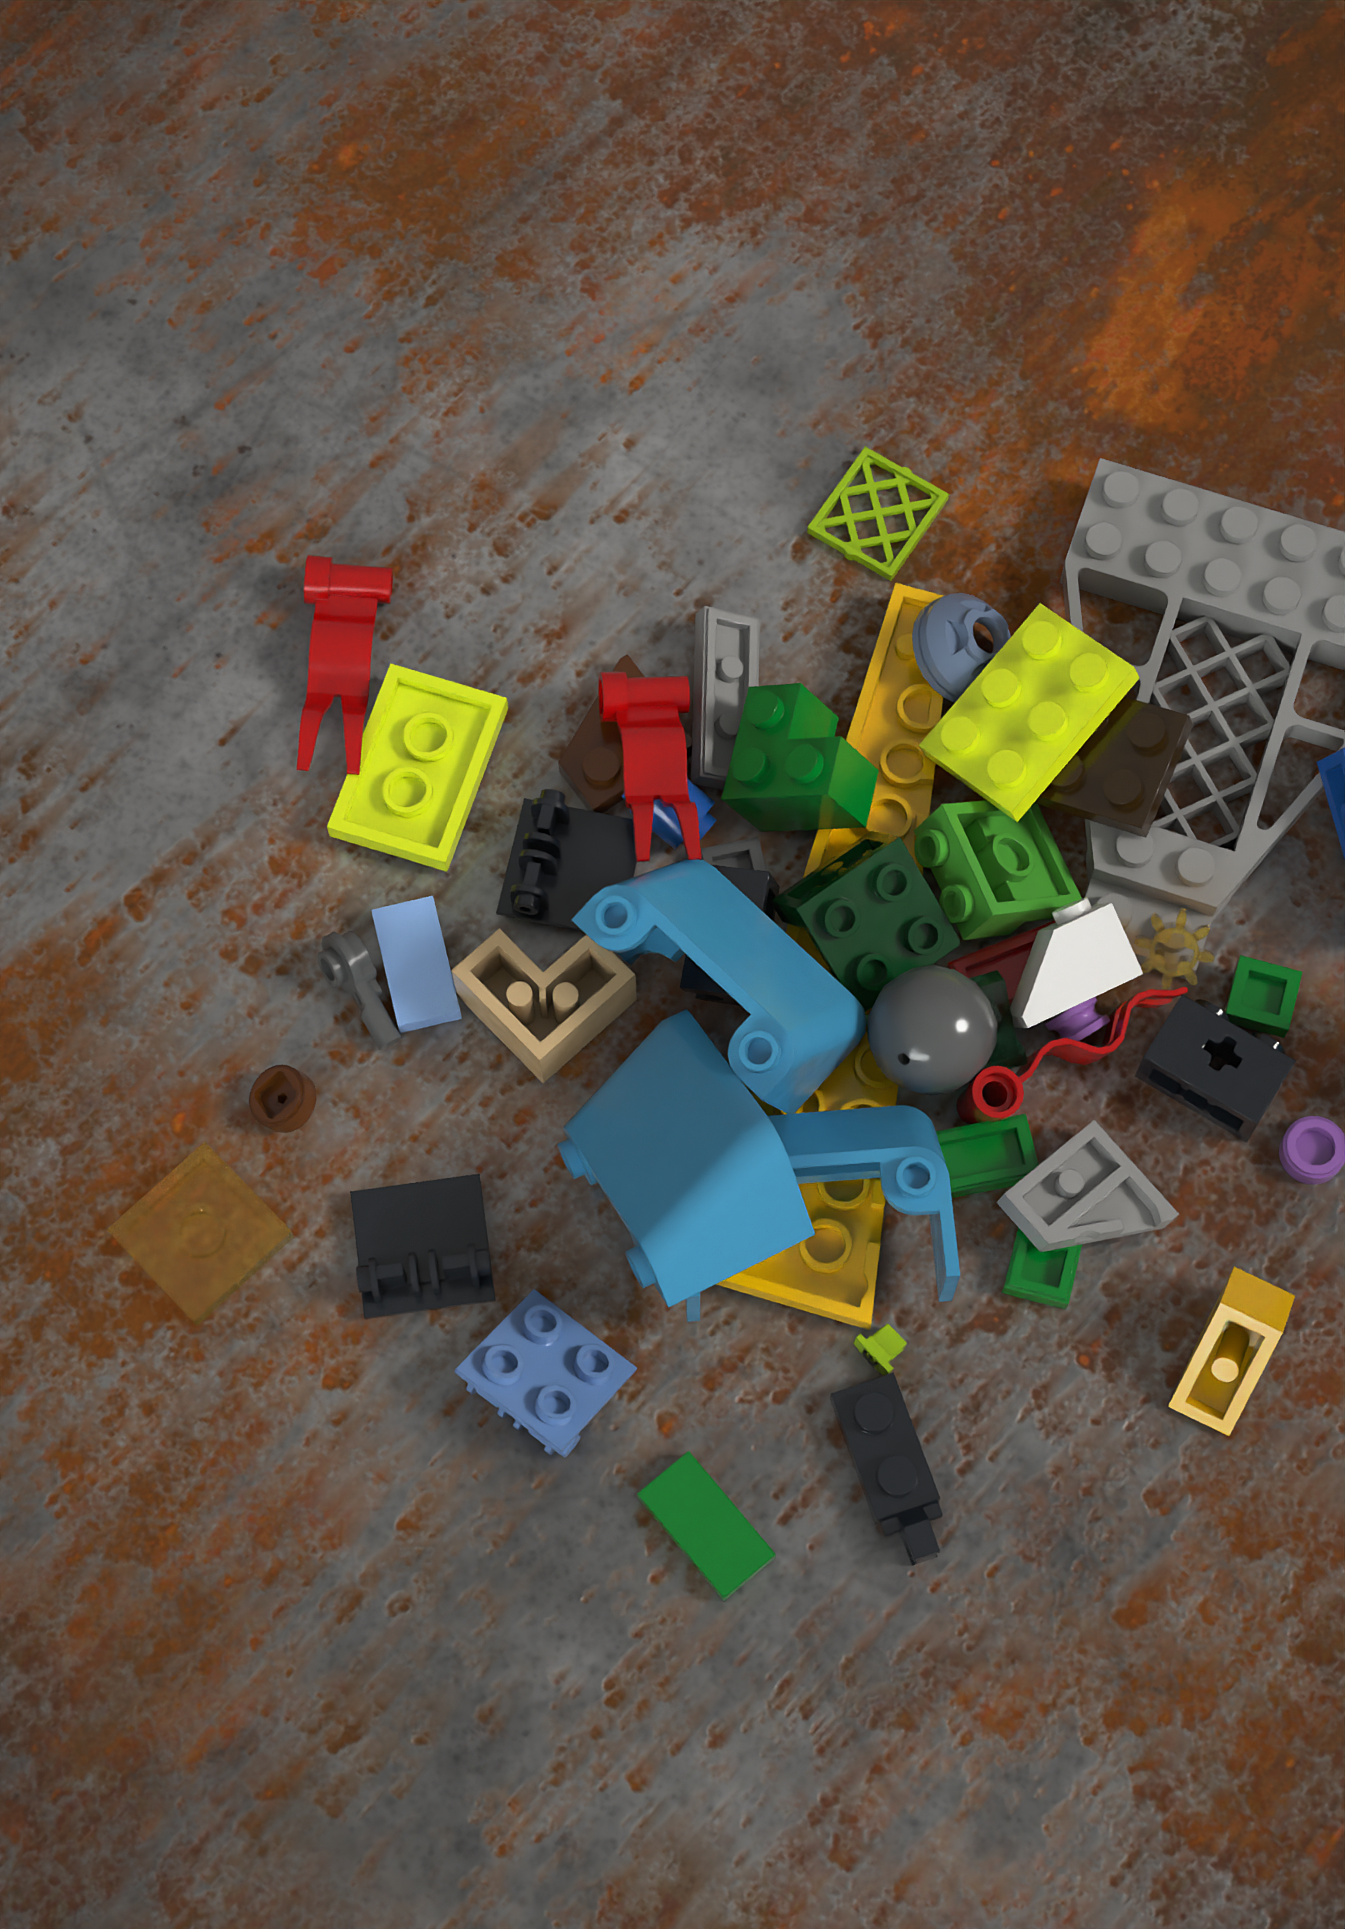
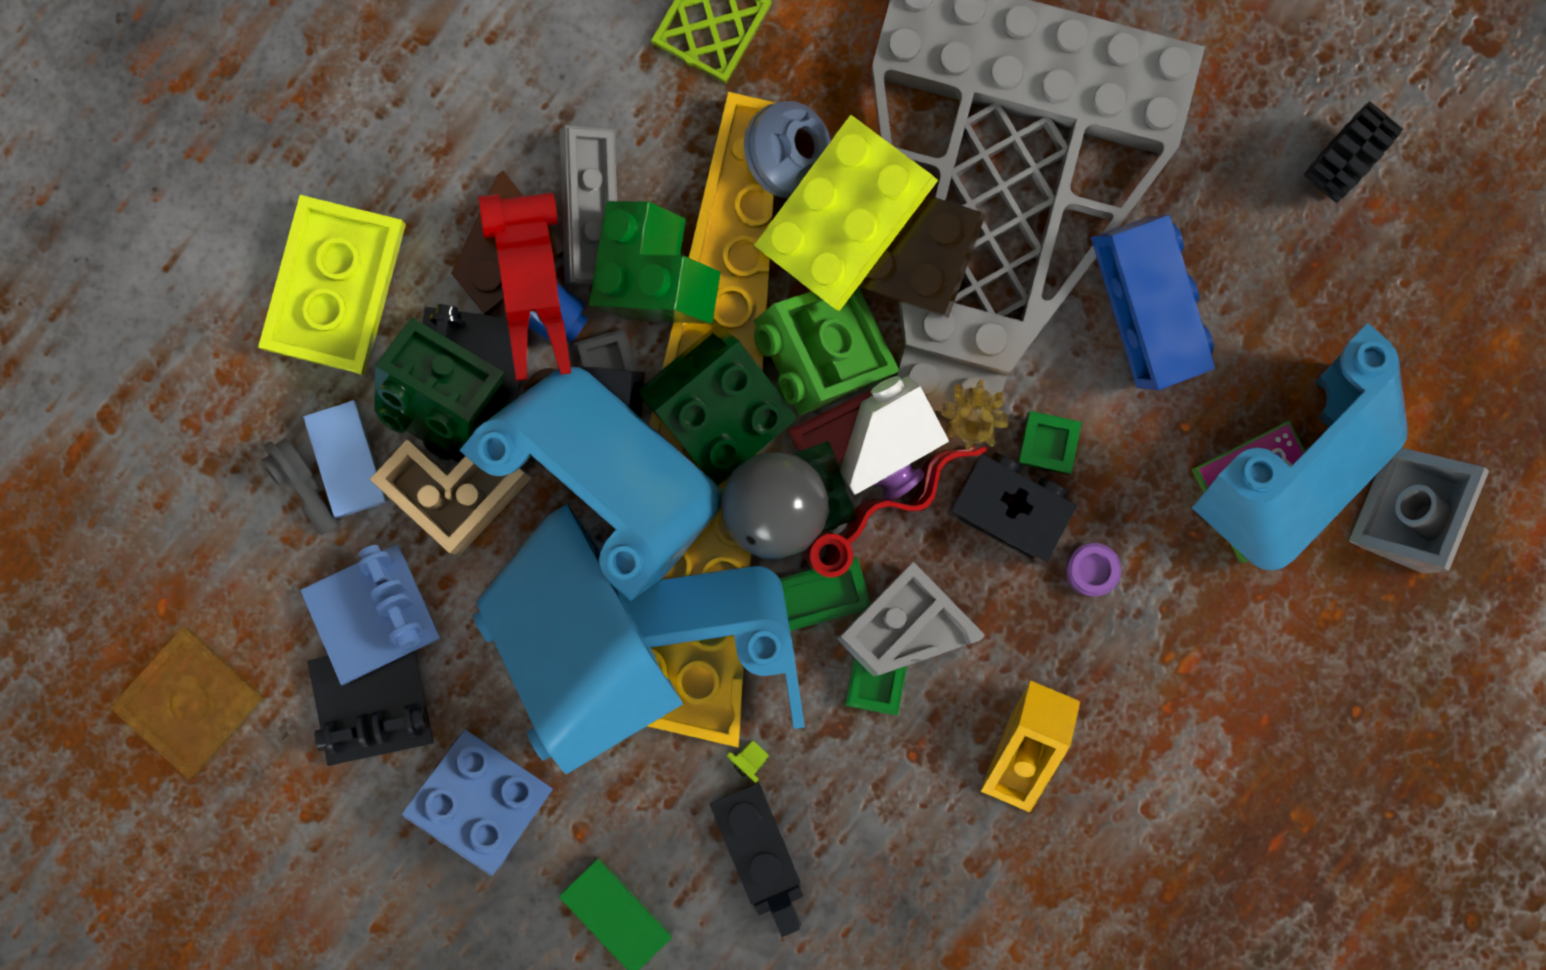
camera: 10 degrees left, 15 degrees up
reddish brown tile [249,1065,317,1133] -> none
red flag [297,555,393,775] -> none
none -> medium blue hinge [300,544,440,685]
none -> dark green bracket [374,317,505,463]

